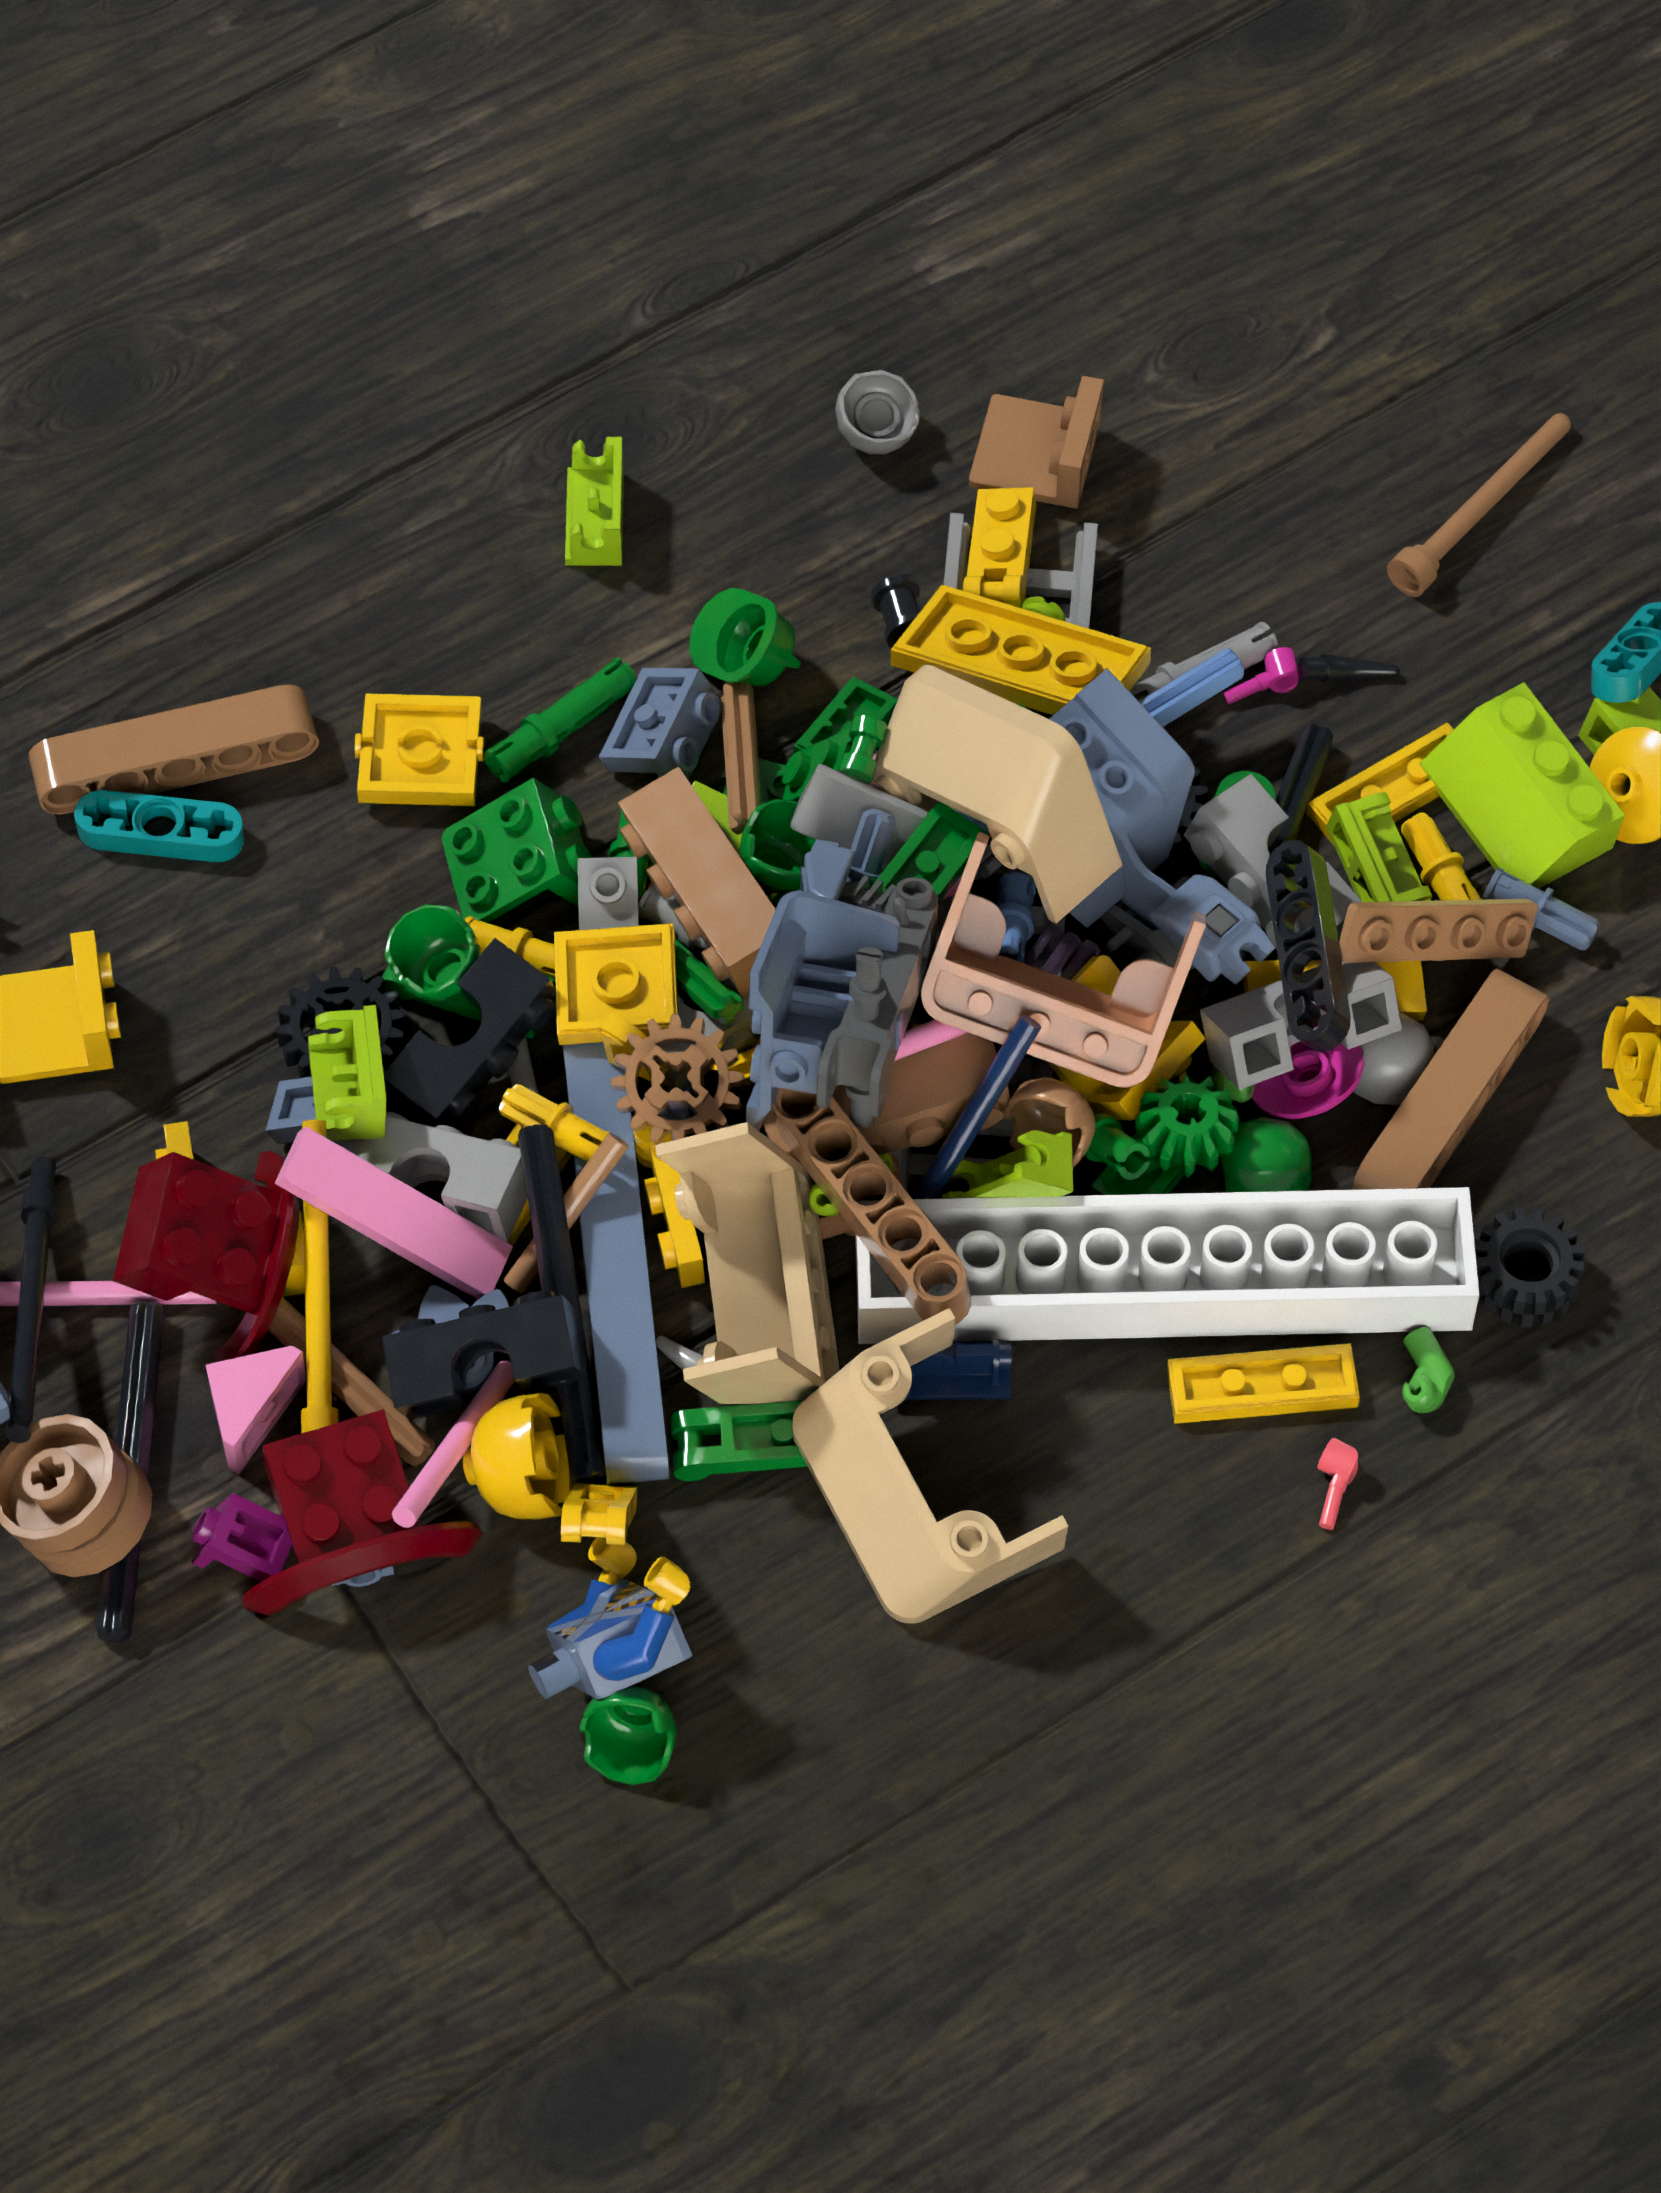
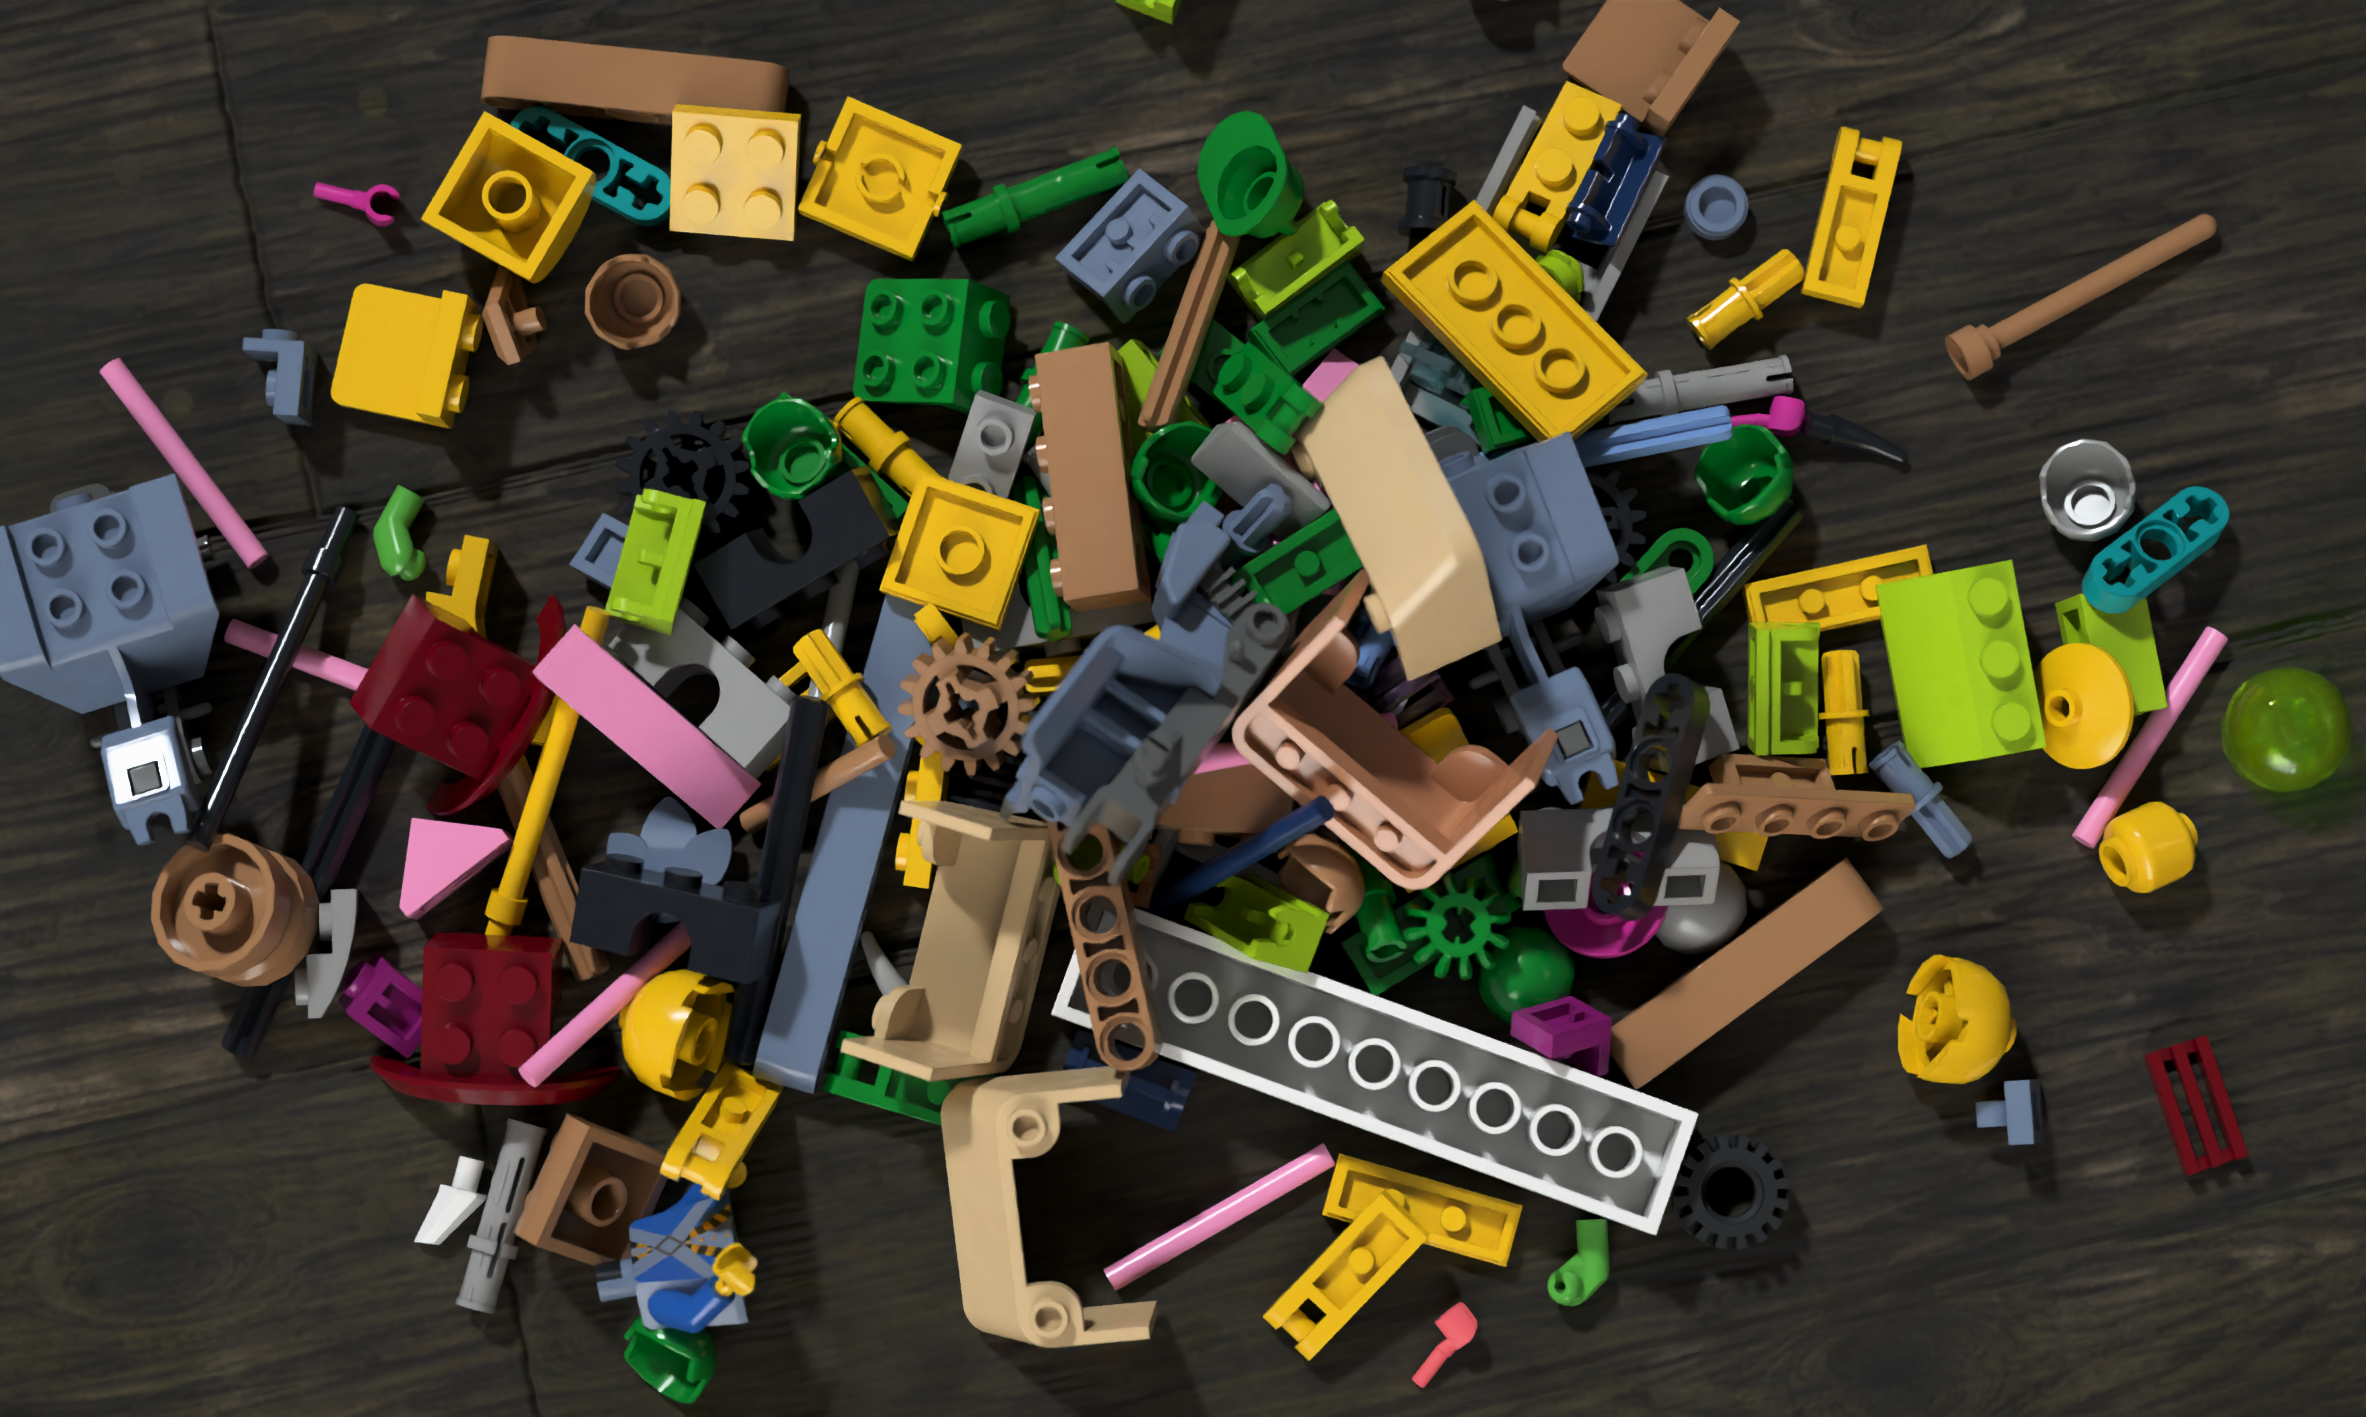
camera: 20 degrees right, 25 degrees up
none -> light grey slope [295,889,359,1018]
none -> bright green arm [373,485,426,581]
none -> white bar [414,1156,487,1245]
none -> yellow brick [421,111,596,284]
none -> light grey pin [455,1118,548,1314]
none -> medium nougat piece [482,265,547,365]
none -> medium nougat brick [513,1113,668,1266]
none -> medium nougat hair [585,254,681,350]
none -> yellow plate [669,104,801,241]
none -> bright pink bar [1103,1143,1336,1291]
none -> lime hinge [1227,200,1365,322]
none -> yellow plate [1262,1189,1430,1361]
none -> magenta bracket [1511,996,1612,1077]
none -> dark blue hinge [1565,113,1668,247]
none -> sand blue tile [1684,175,1748,240]
none -> yellow axle [1686,249,1805,350]
none -> green hair [1694,424,1795,525]
none -> yellow plate [1800,126,1902,308]
none -> light grey hair [2039,438,2136,542]

